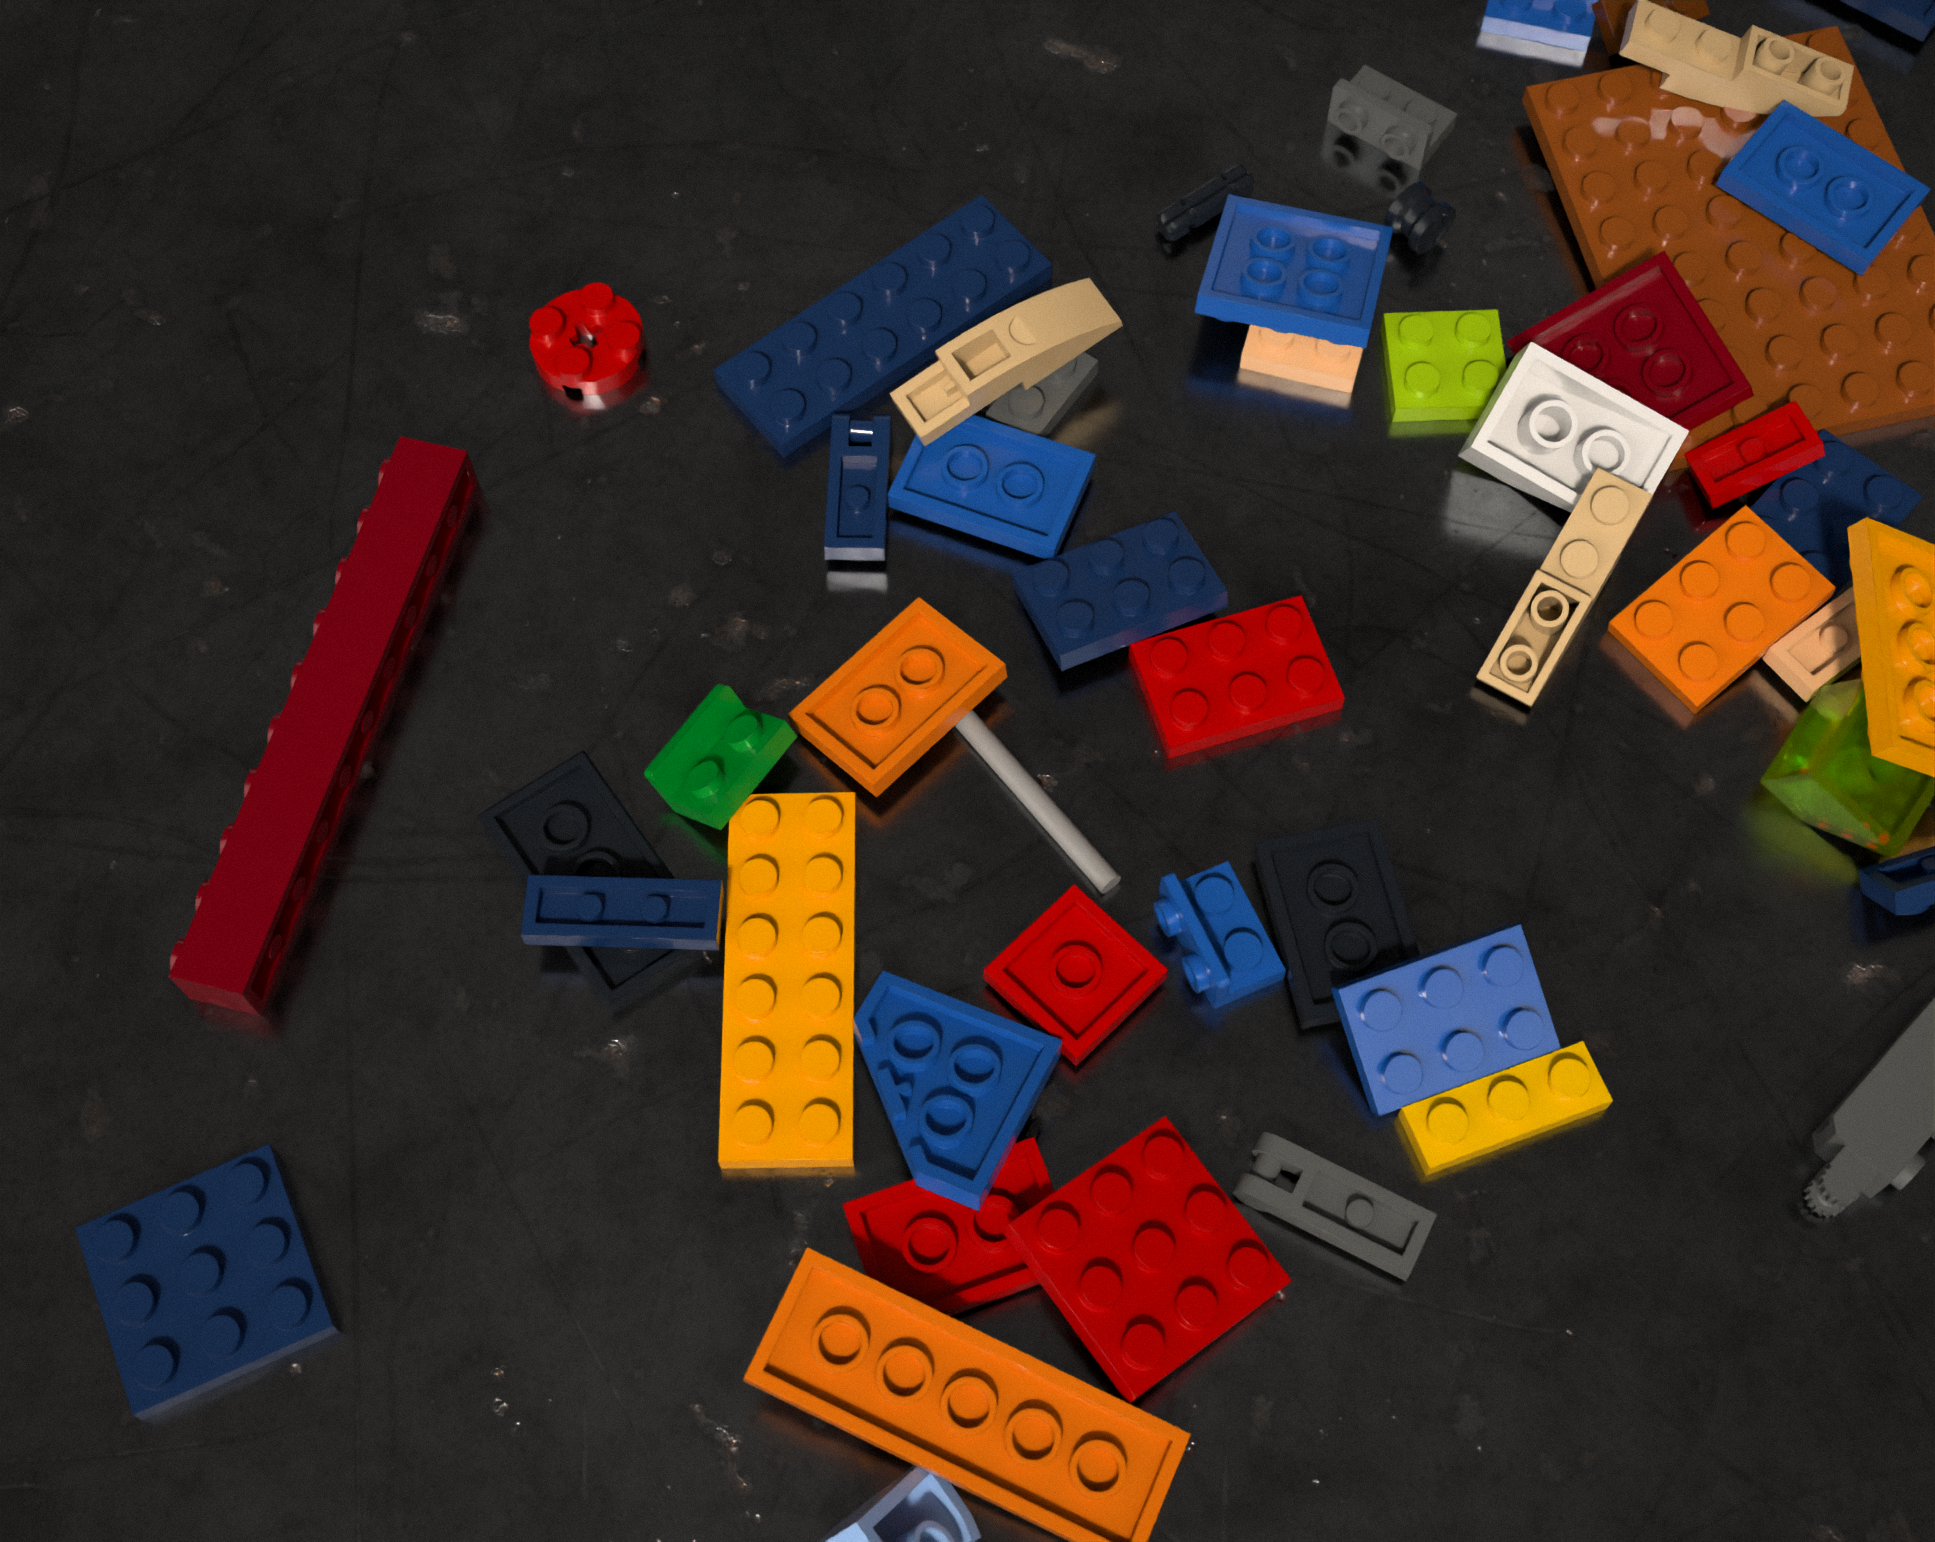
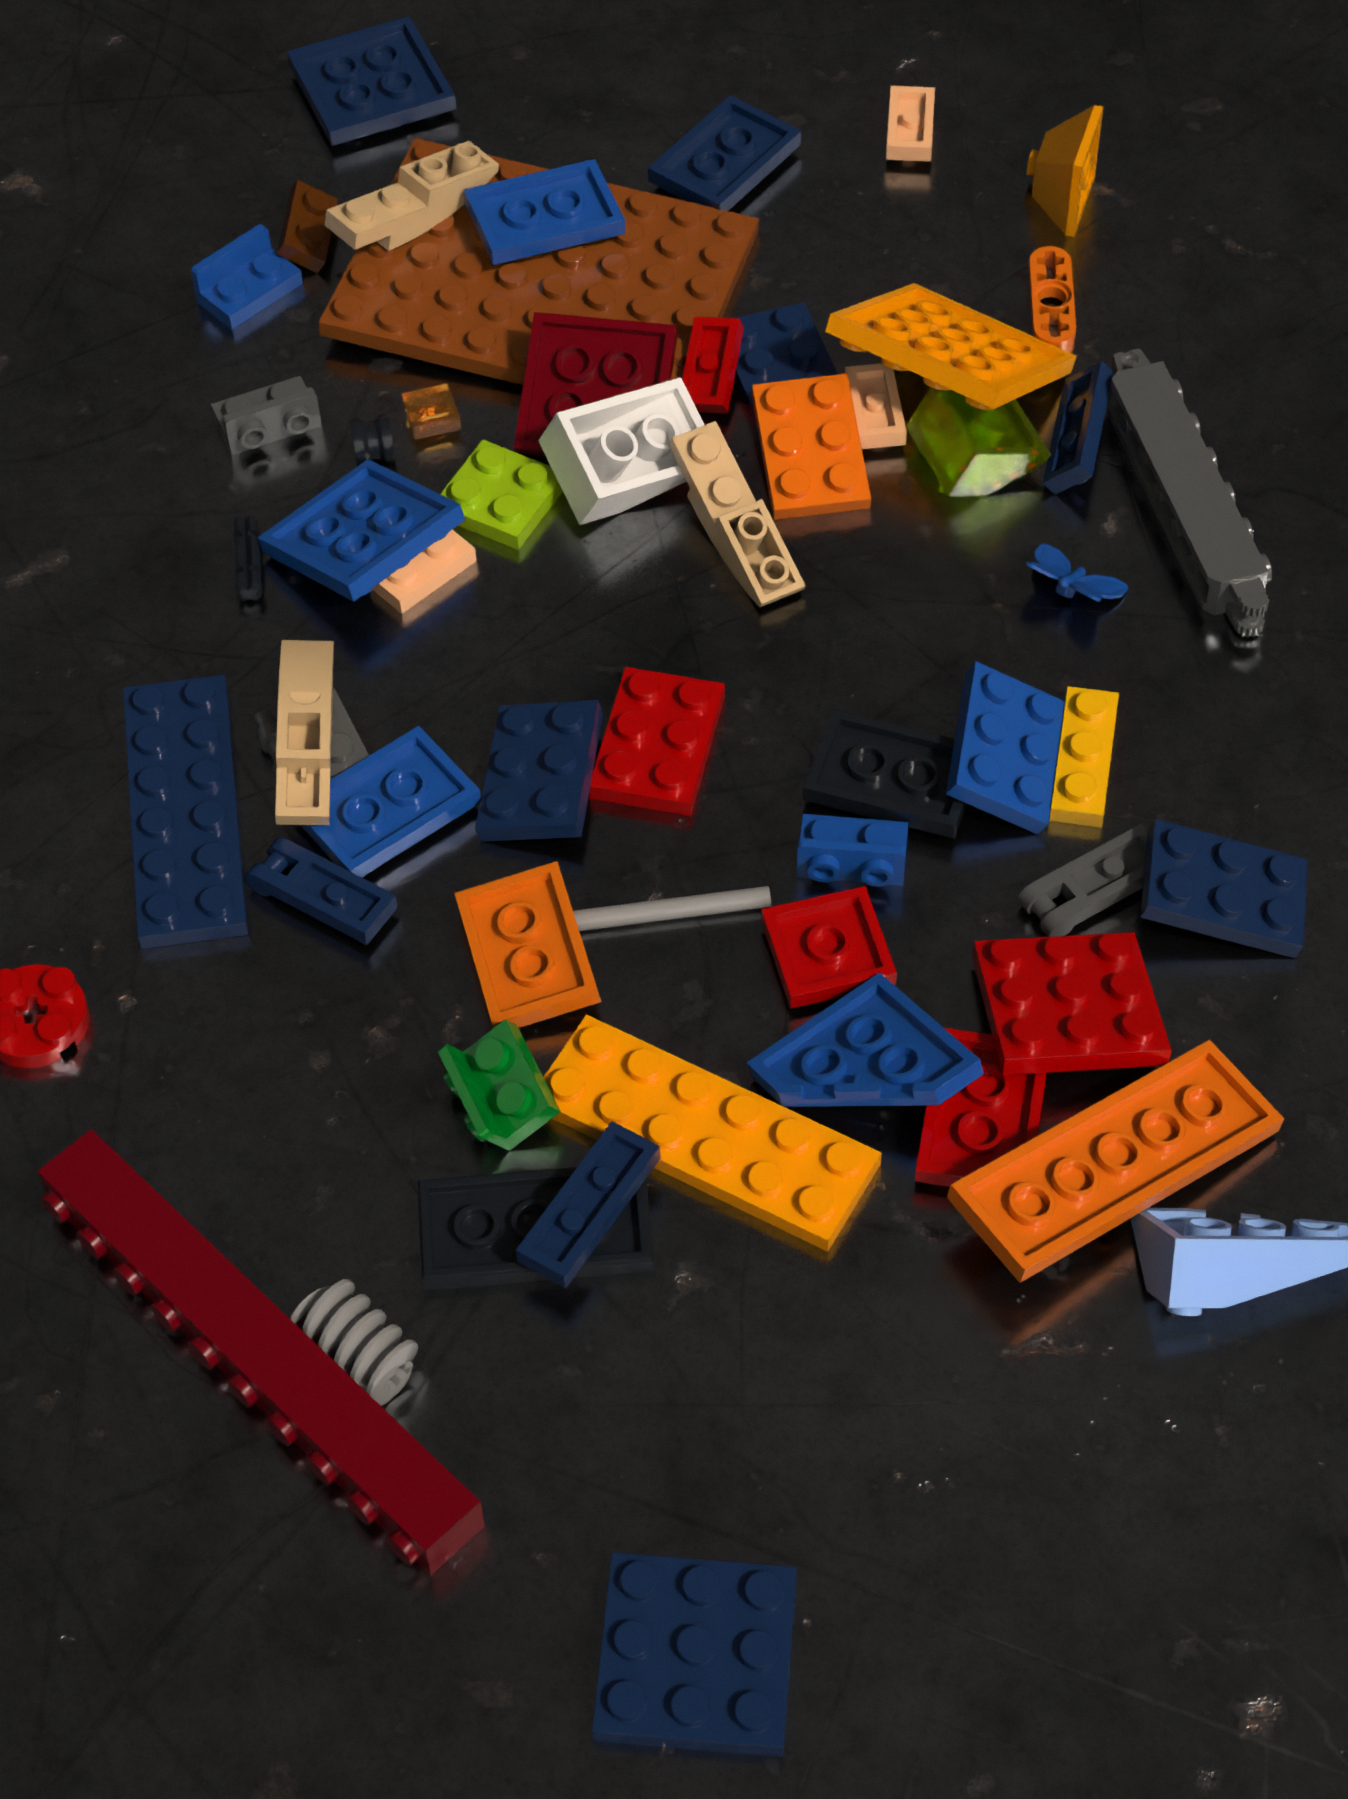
camera: 60 degrees left, 10 degrees down
none -> light grey piece [291,1279,418,1406]
none -> clear orange plate [402,383,461,440]
none -> blue piece [1024,544,1128,602]
none -> dark blue plate [1140,818,1308,958]

